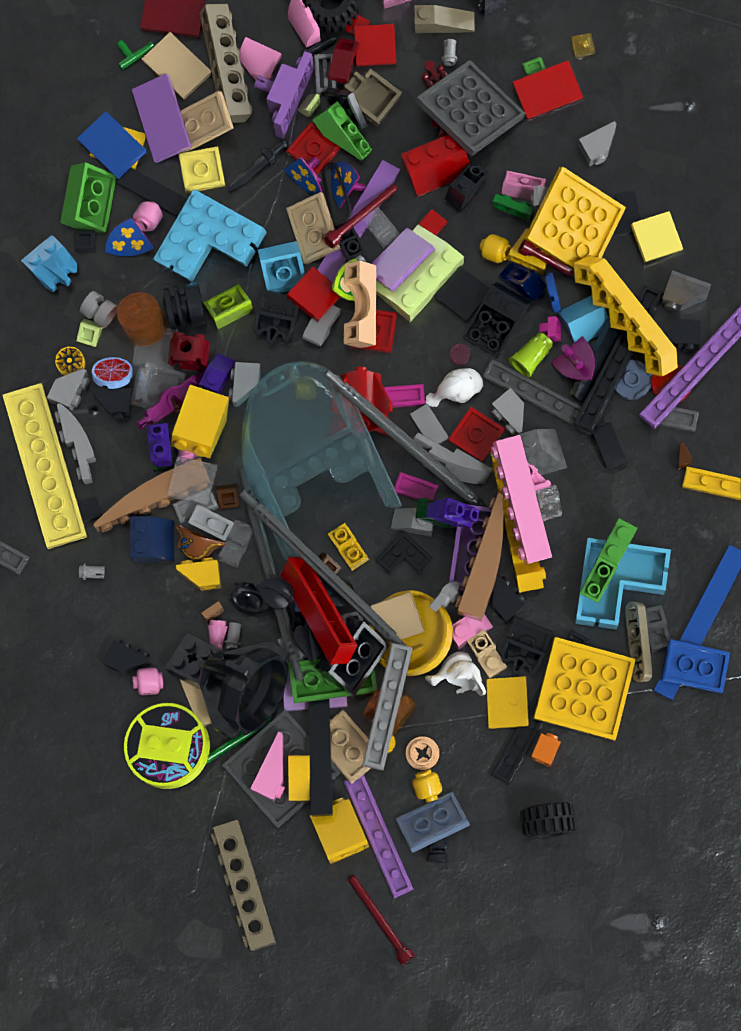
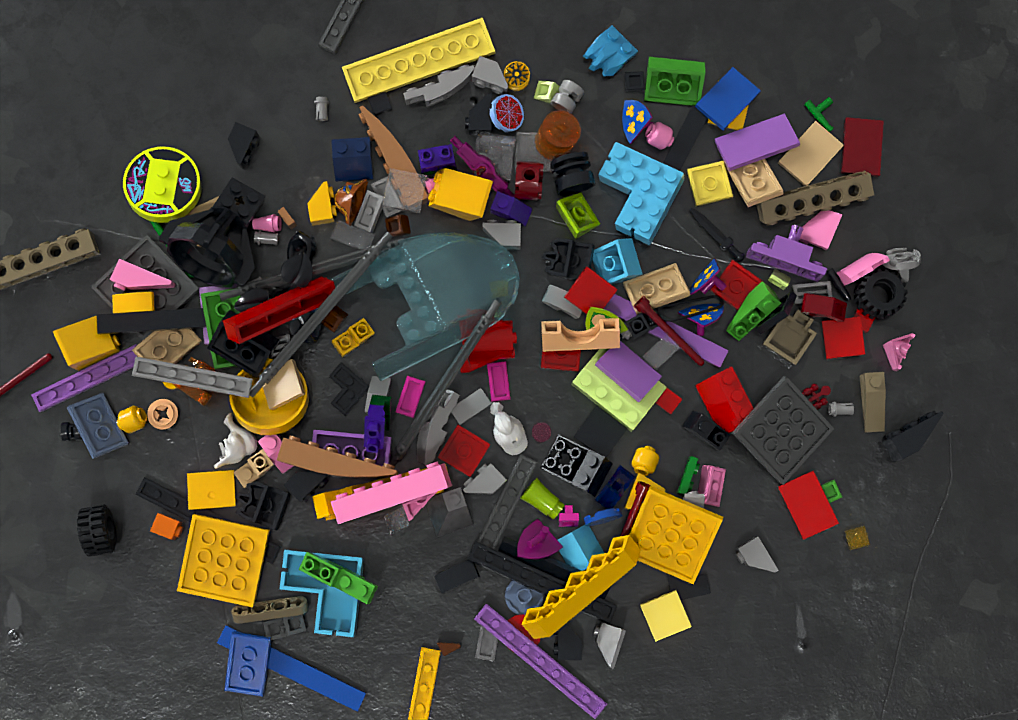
camera: 80 degrees right, 5 degrees up
bright pink head [132,668,163,695] -> none
light grey slope [429,581,460,612] -> none

